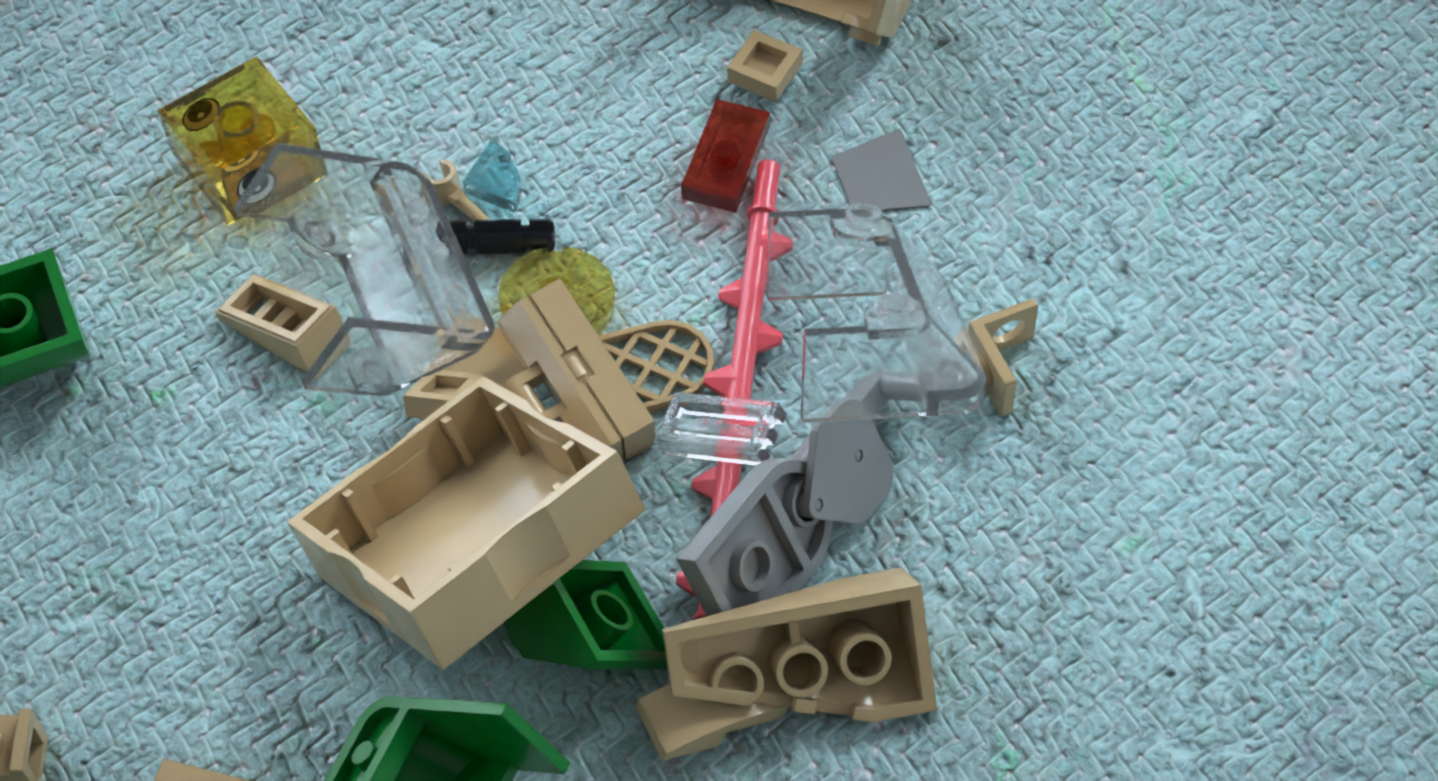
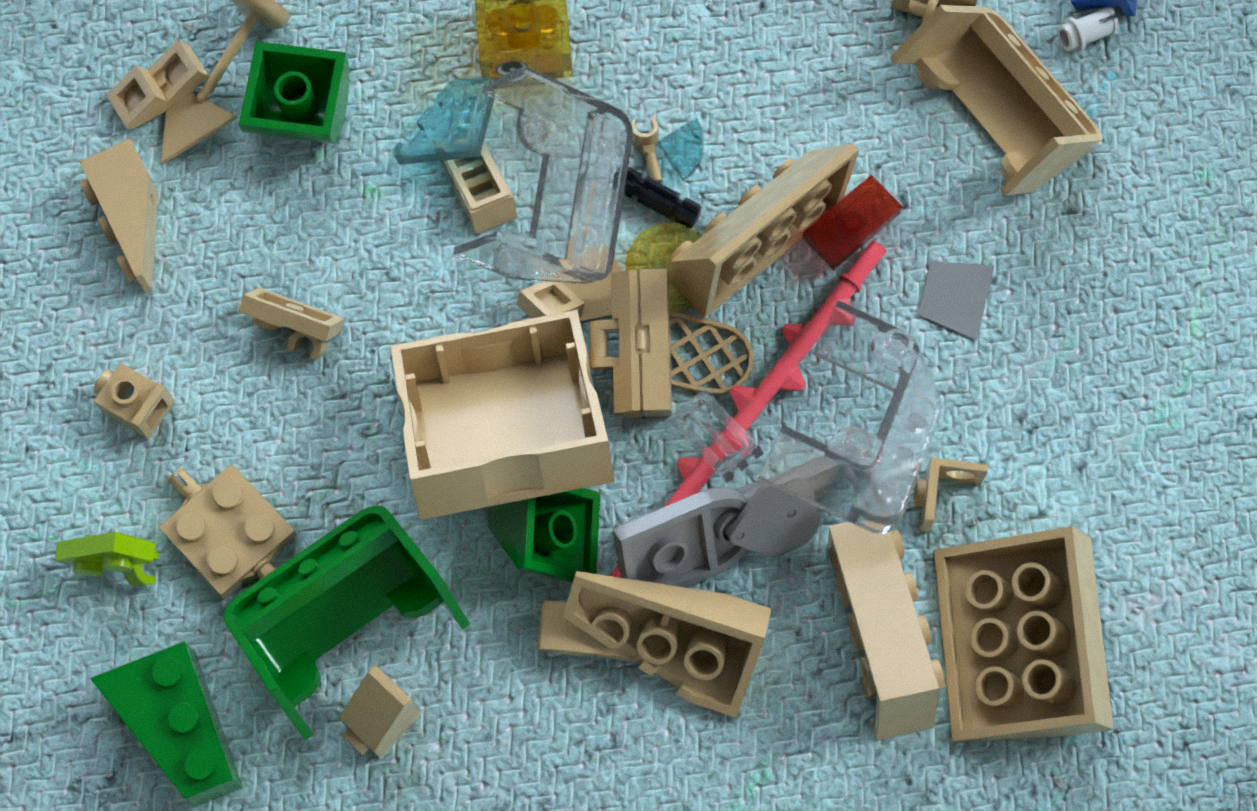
camera: 30 degrees right, 15 degrees up
tan plate [727,30,803,102] -> none
none -> tan plate [239,287,345,360]
none -> clear light blue wing [393,77,497,165]
none -> tan slope [668,143,859,319]
none -> tan wedge [828,514,945,741]
none -> tan slope [934,526,1114,743]

